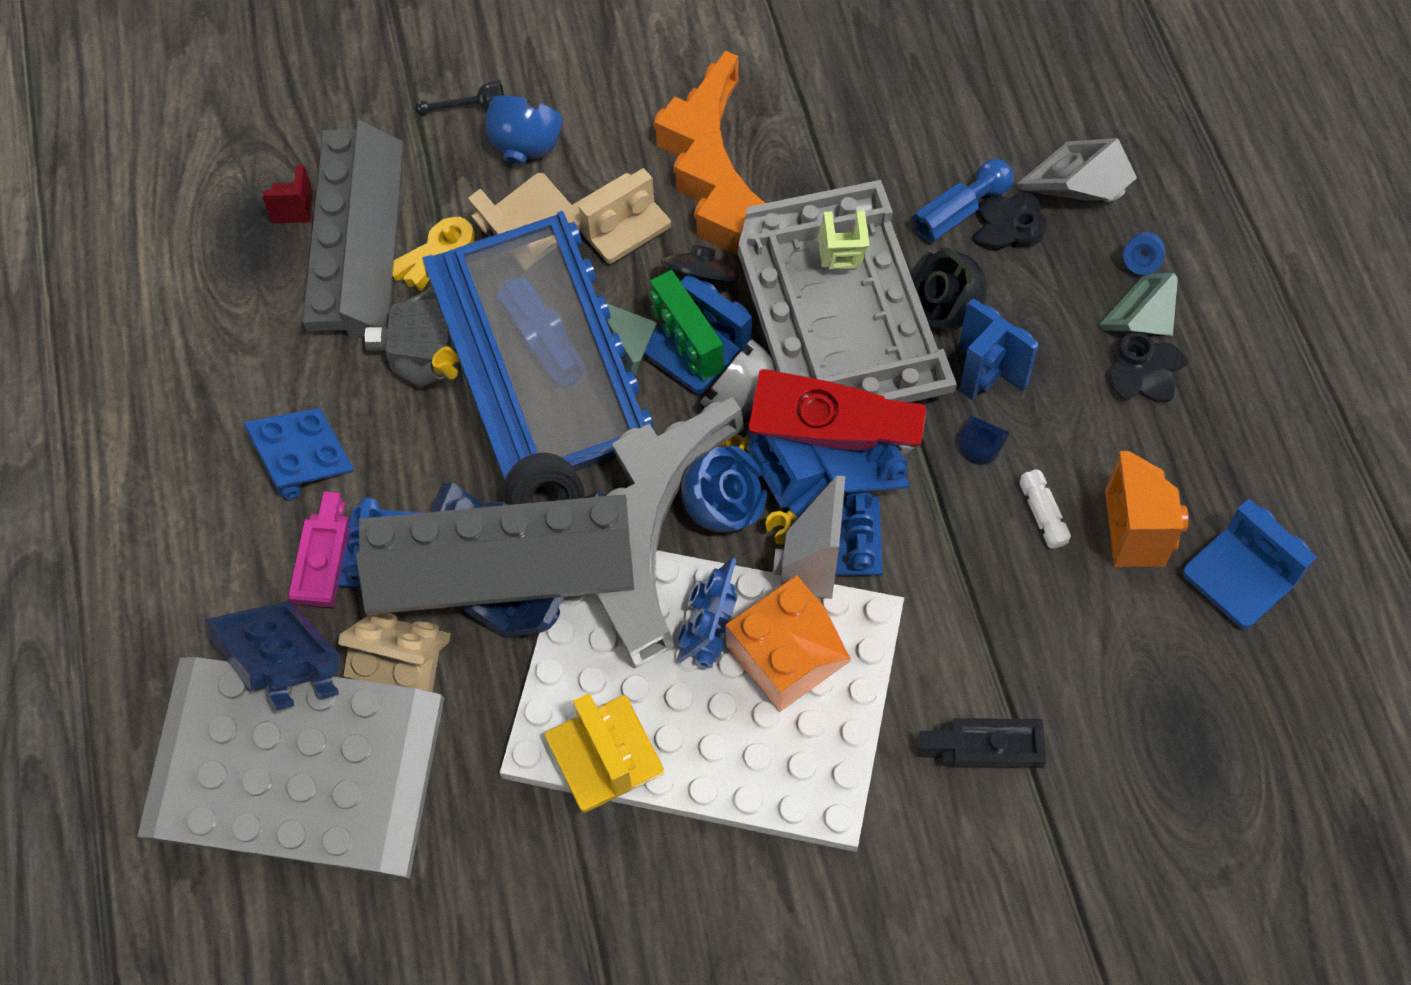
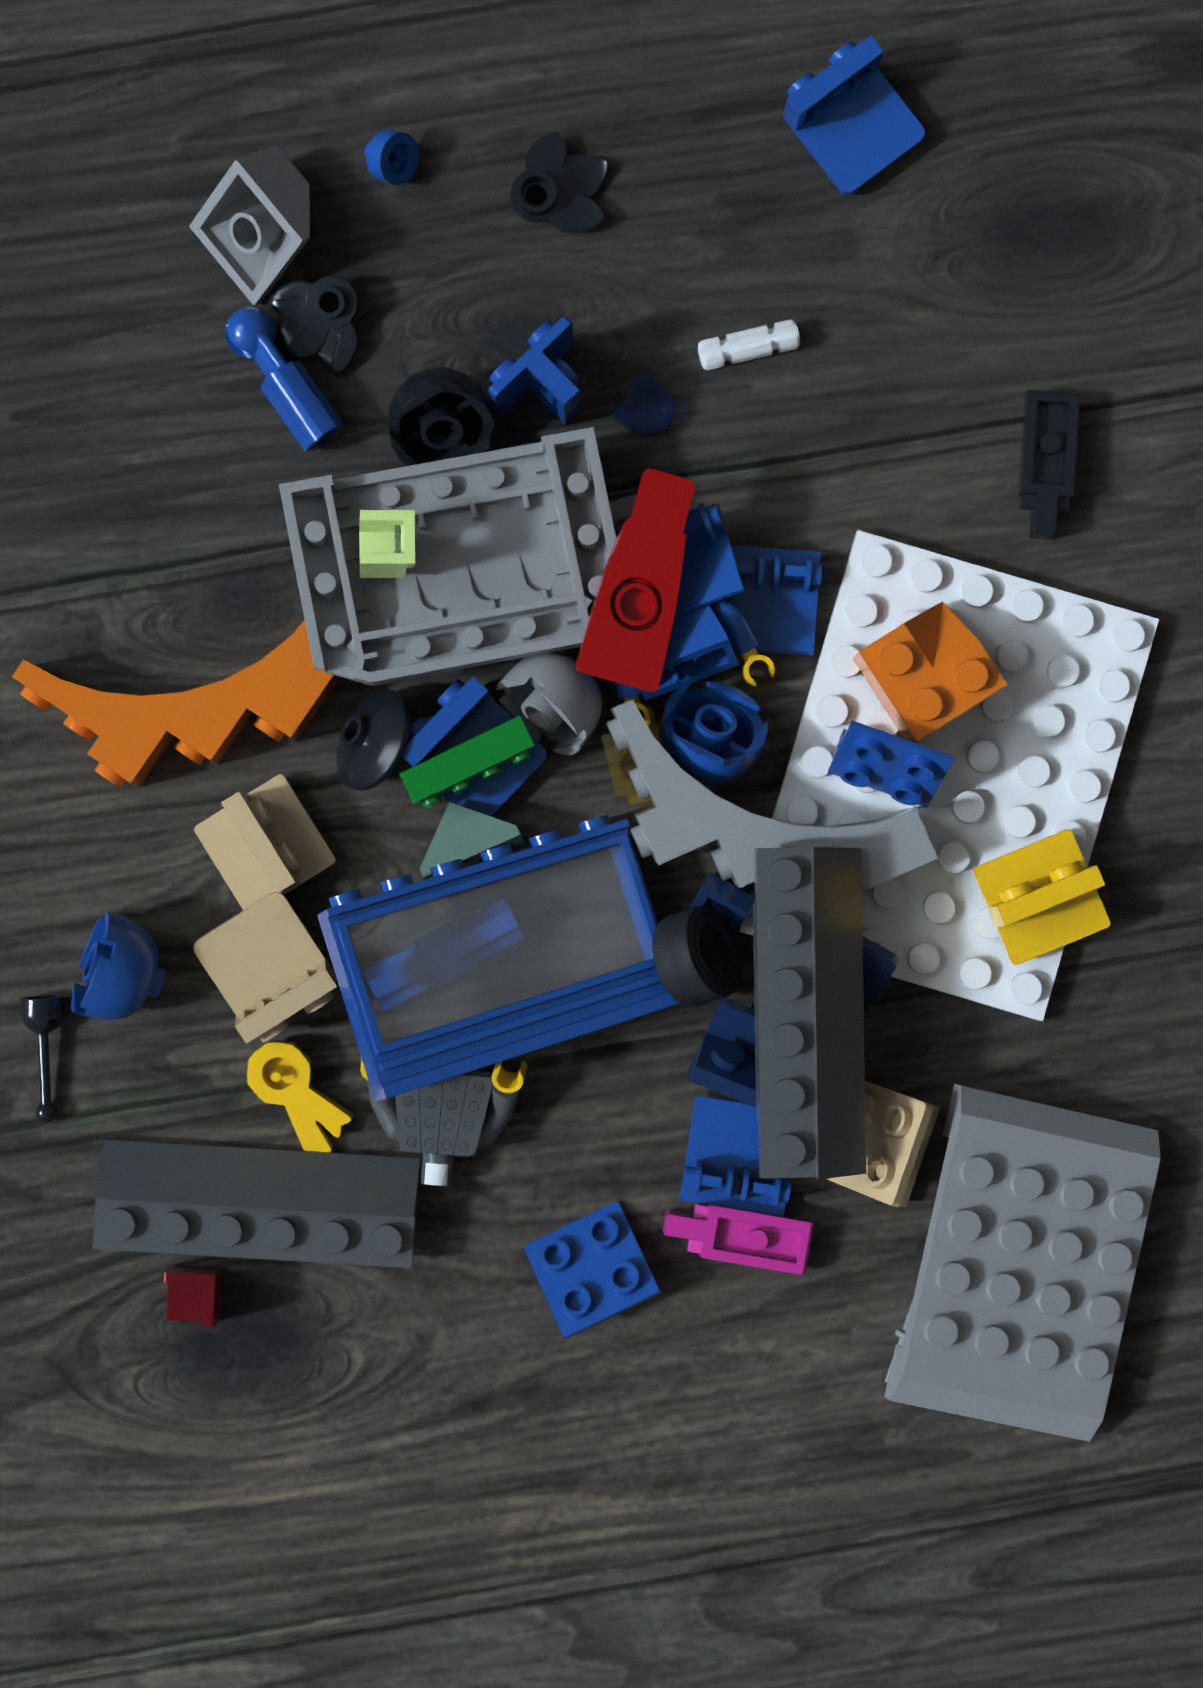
camera: 90 degrees left, 25 degrees up
dark blue tile [205,600,339,711] -> none
light grey slope [773,476,845,599] -> none
sand green slope [1099,273,1178,336] -> none
orange slope [1105,451,1188,567] -> none

